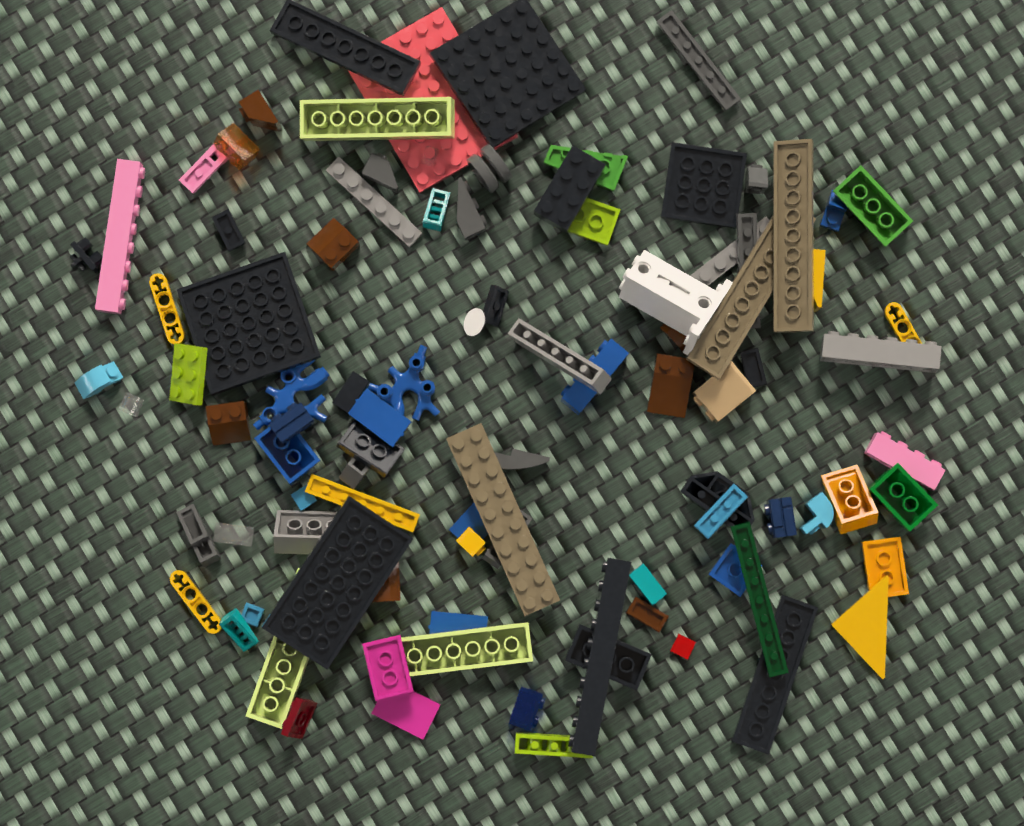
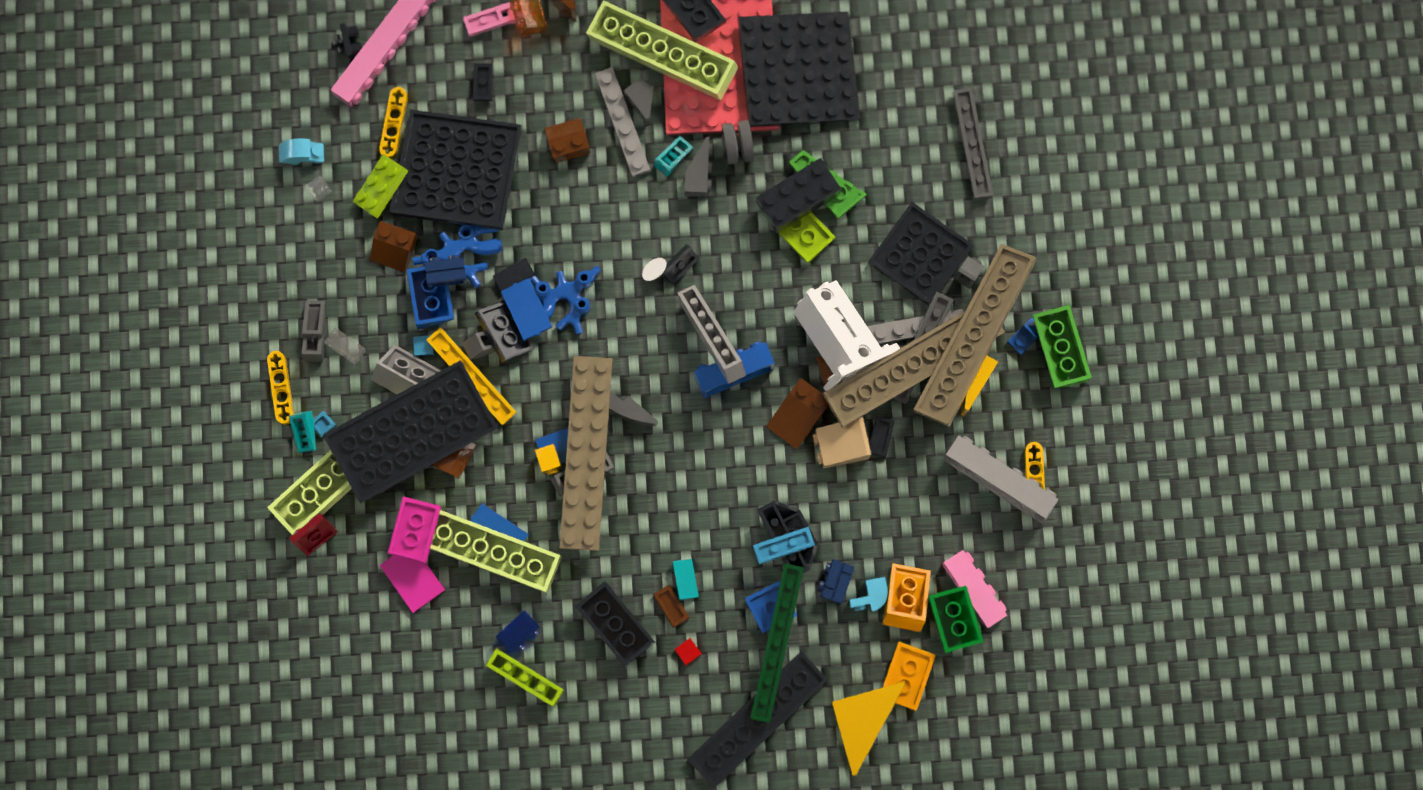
camera: 30 degrees right, 5 degrees down
black brick [568,558,632,757] -> none

